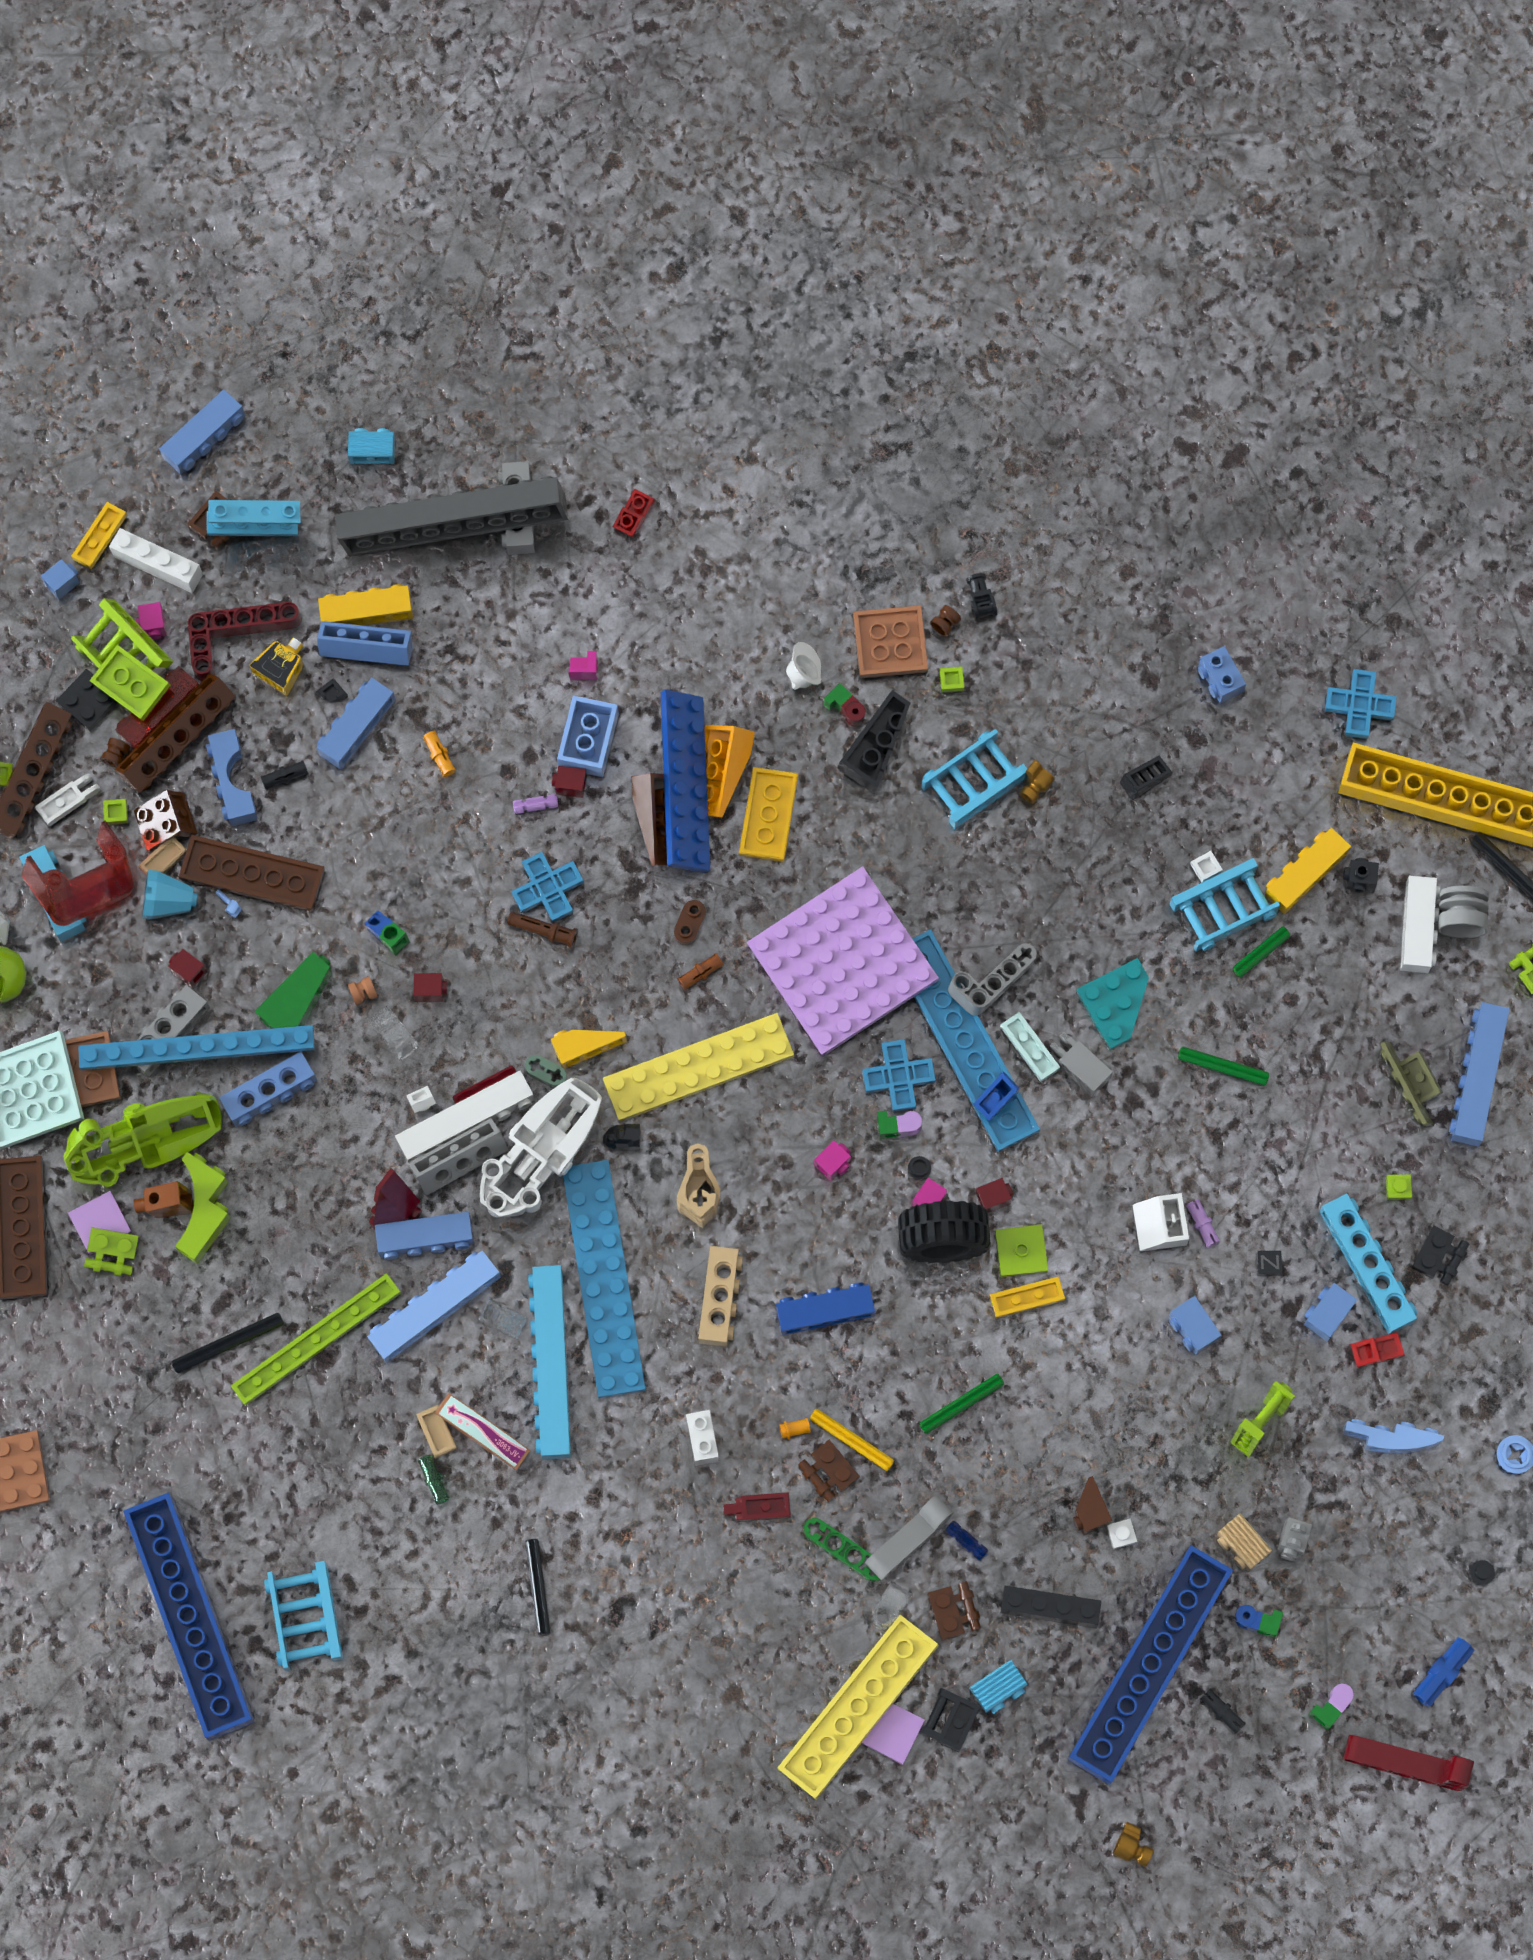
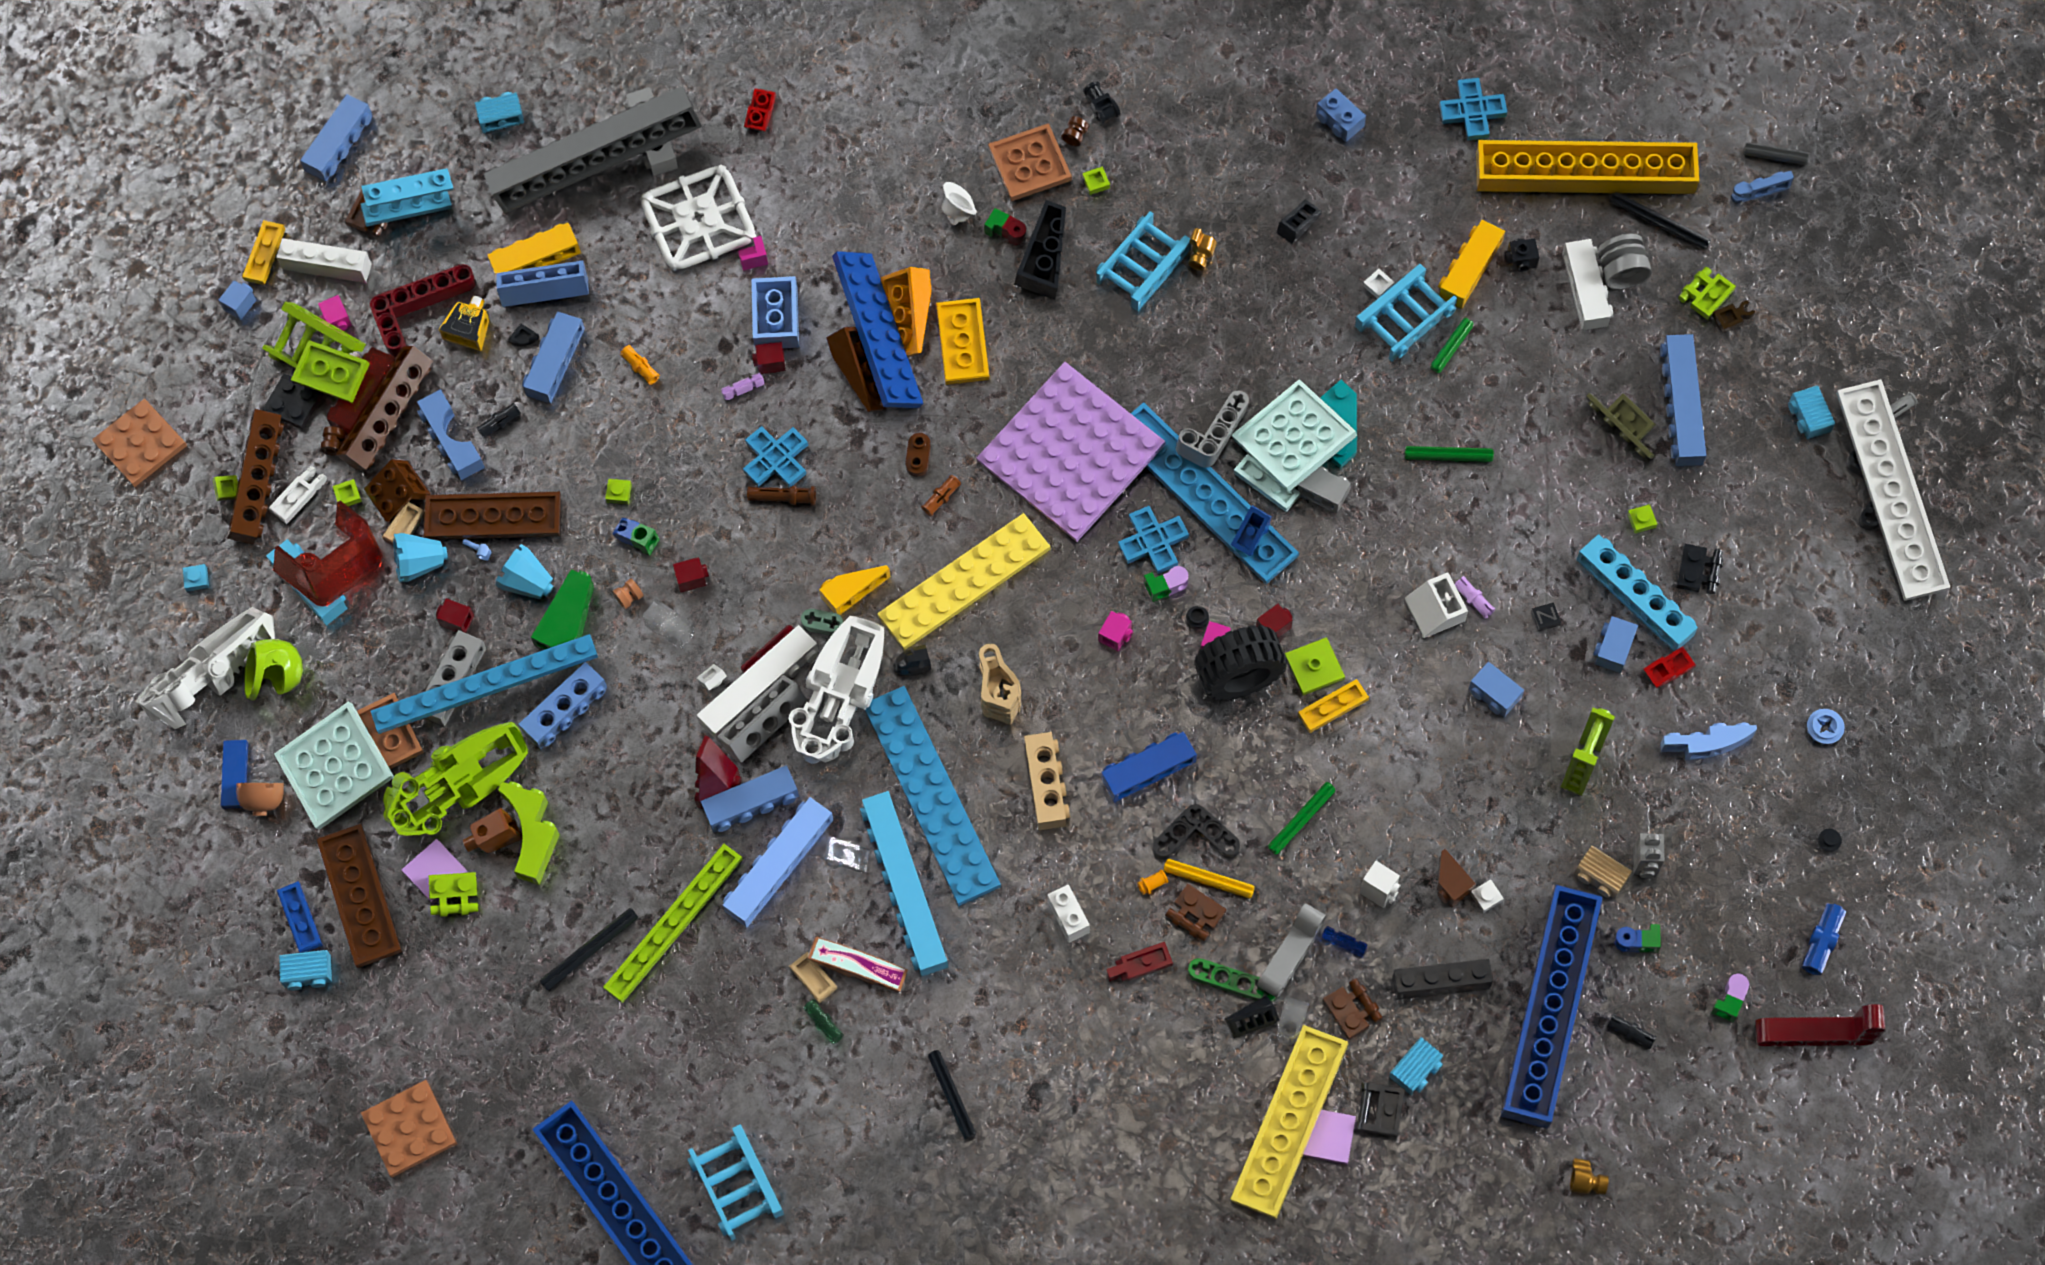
camera: 15 degrees left, 5 degrees down
none -> medium azure cone [495,544,554,599]
none -> lime plate [605,479,632,505]
none -> white plate [640,165,756,271]
none -> black beam [1153,804,1240,860]
none -> black slope [1225,996,1280,1038]
none -> light aqua plate [1232,379,1357,492]
none -> white brick [1360,861,1401,908]

